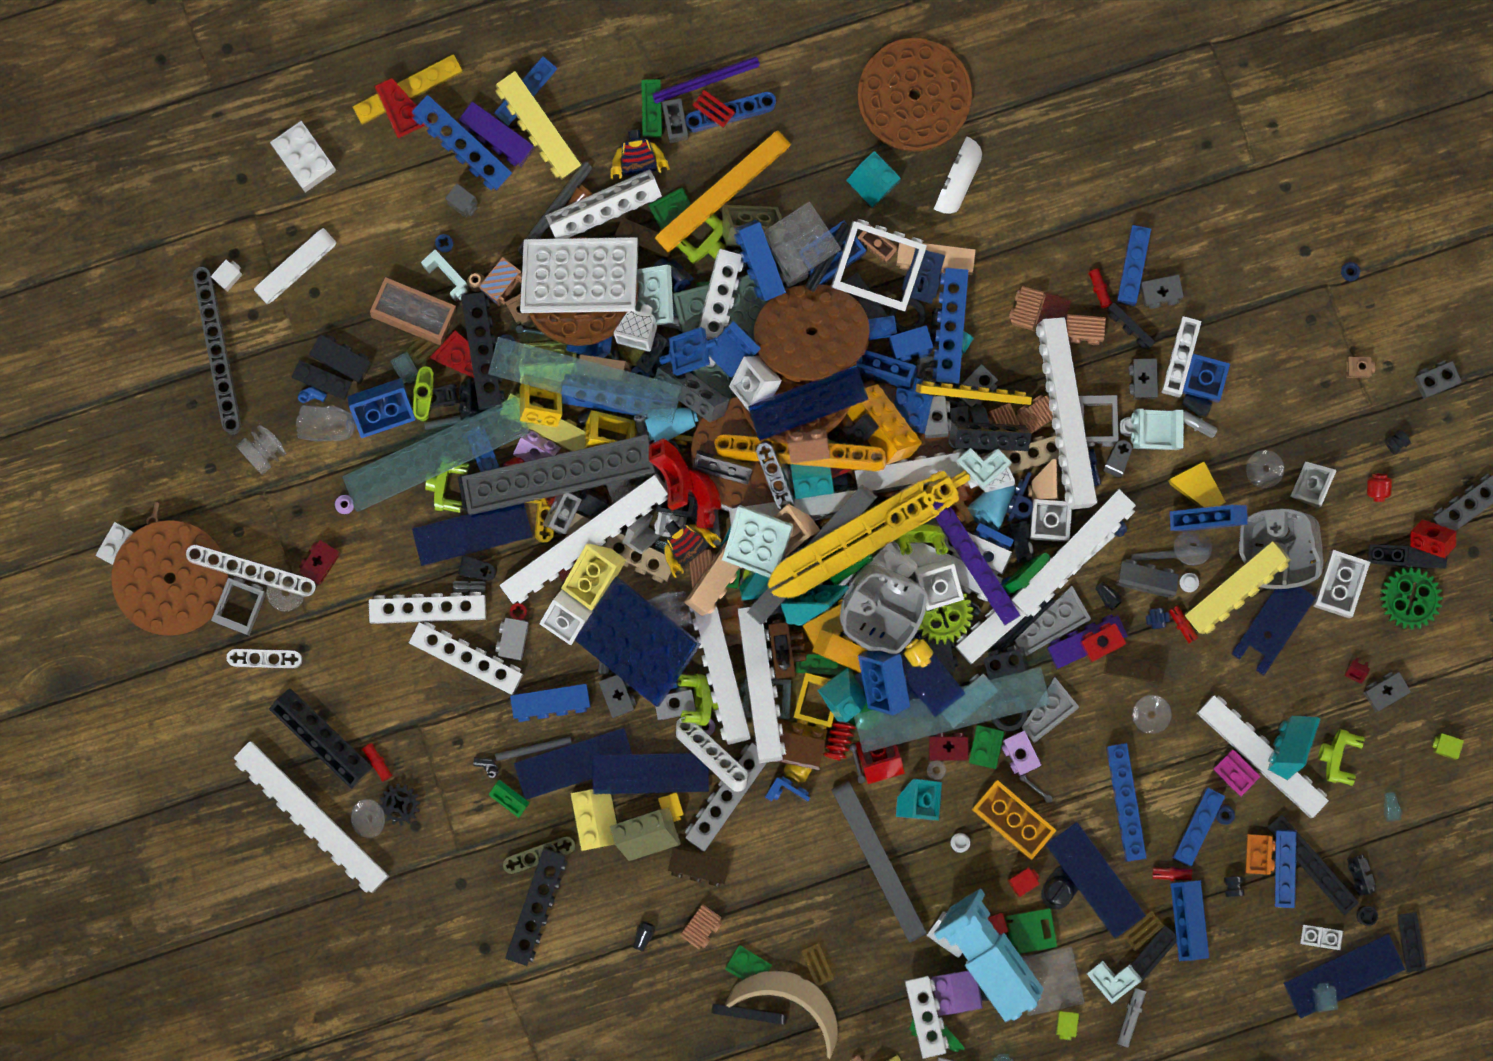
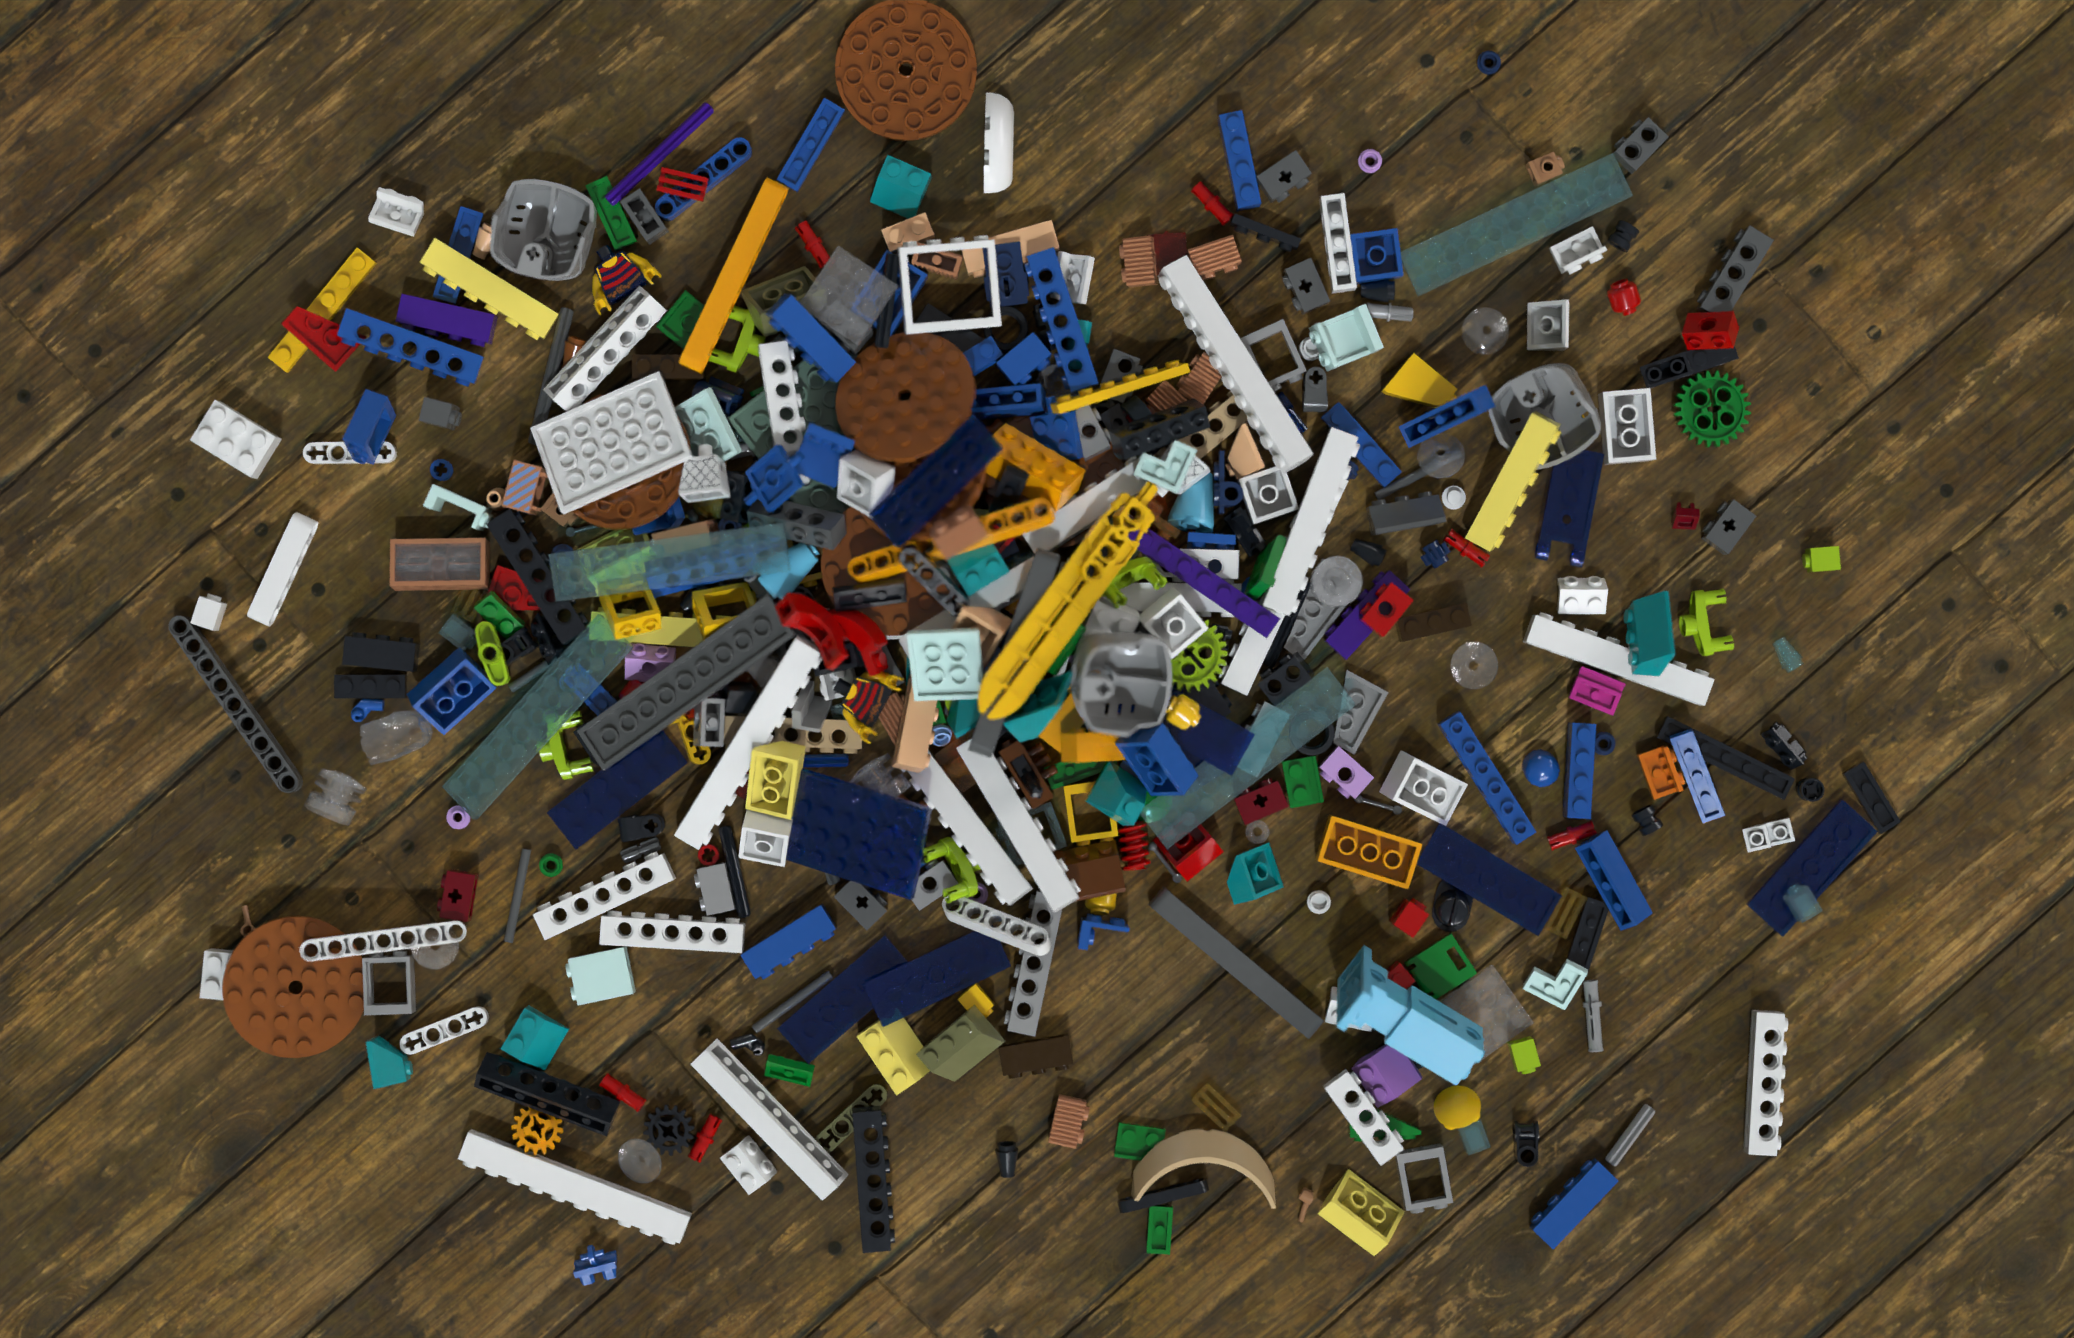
camera: 25 degrees left, 5 degrees up
none -> white beam [303,441,397,464]
none -> blue window [342,389,396,465]
none -> teal slope [366,1036,413,1089]
none -> white bracket [368,187,424,237]
none -> light nougat cone [472,222,492,260]
none -> green plate [474,590,525,640]
none -> light grey piece [490,179,597,281]
none -> teal slope [501,1005,569,1070]
none -> dark grey bar [504,848,531,943]
none -> light orange gear [511,1107,563,1156]
none -> green plate [539,853,563,877]
none -> light aqua panel [565,946,636,1005]
none -> blue hips [573,1245,617,1286]
none -> red pin [687,1113,723,1163]
none -> white brick [691,1039,849,1200]
none -> black axle [719,825,751,918]
none -> white bracket [720,1135,777,1195]
none -> blue plate [777,98,845,193]
none -> red pin [794,220,833,268]
none -> blue axle [803,754,849,768]
none -> light nougat brick [881,213,935,254]
none -> light blue plate [932,725,952,747]
none -> white bracket [1050,251,1095,304]
none -> green plate [1146,1205,1173,1255]
none -> clear wheel [1309,556,1363,608]
none -> blue plate [1321,402,1402,488]
none -> lavender plate [1358,149,1382,173]
none -> white slope [1379,750,1468,826]
none -> clear light blue plate [1401,153,1633,297]
none -> yellow dish [1434,1086,1481,1130]
none -> blue hair [1522,749,1560,788]
none -> white bracket [1549,226,1607,275]
none -> white bracket [1557,576,1608,614]

